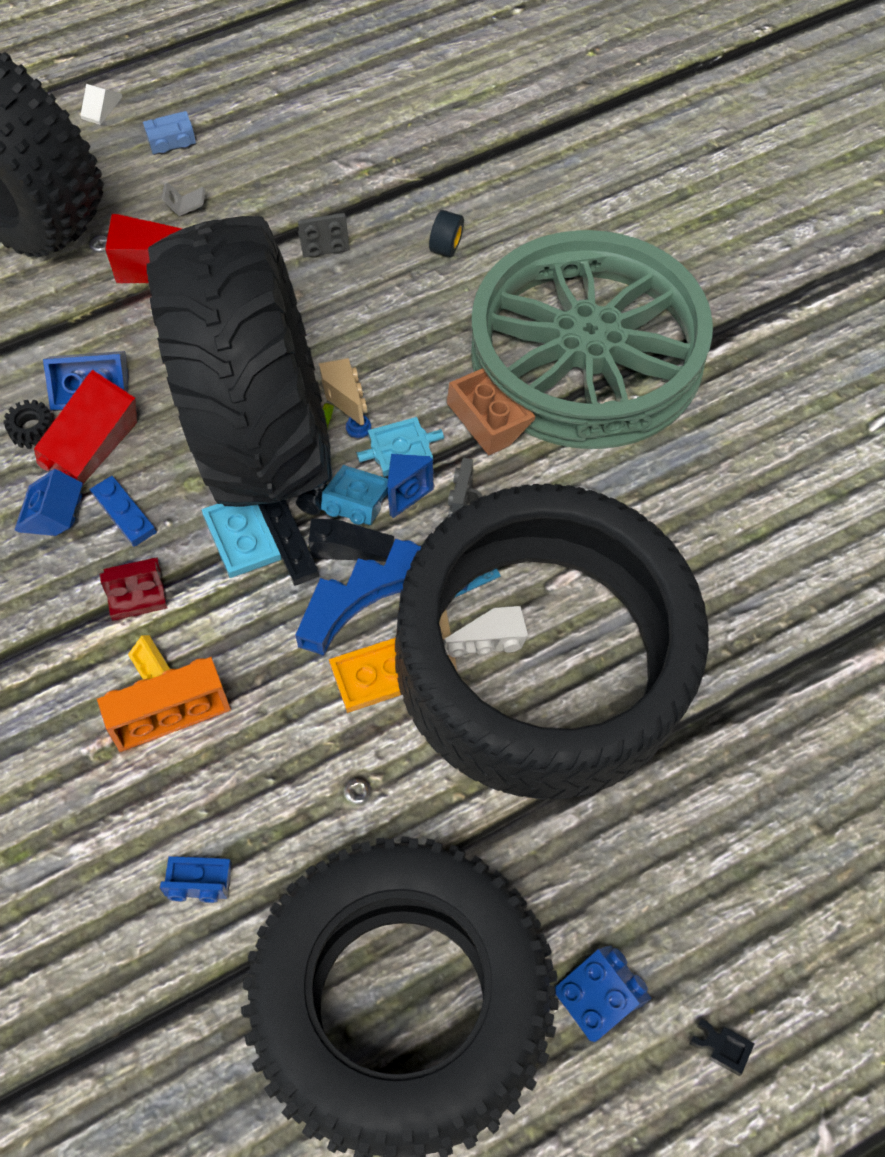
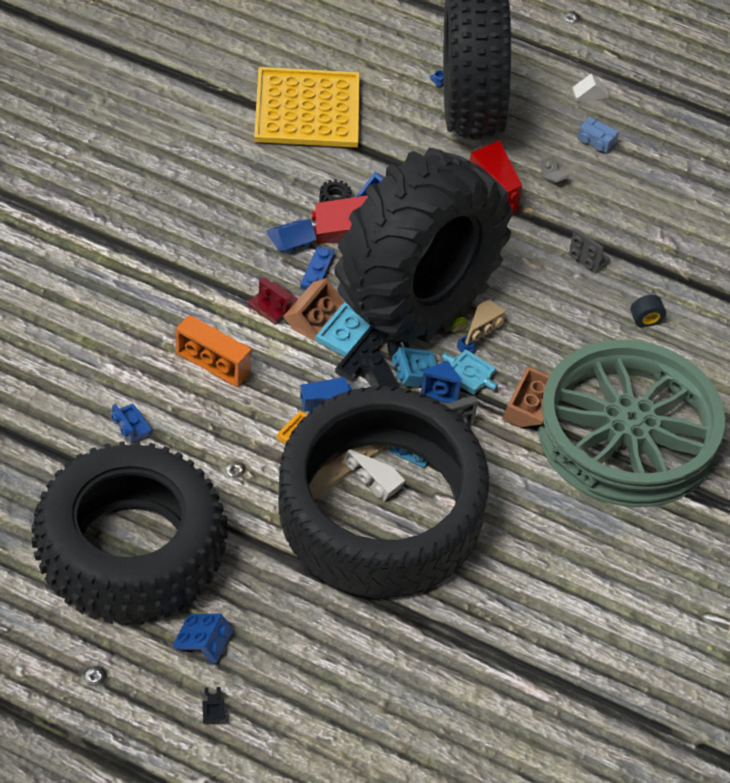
camera: 50 degrees right, 10 degrees down
yellow plate [128,635,170,680] -> none
none -> nougat slope [283,278,344,342]

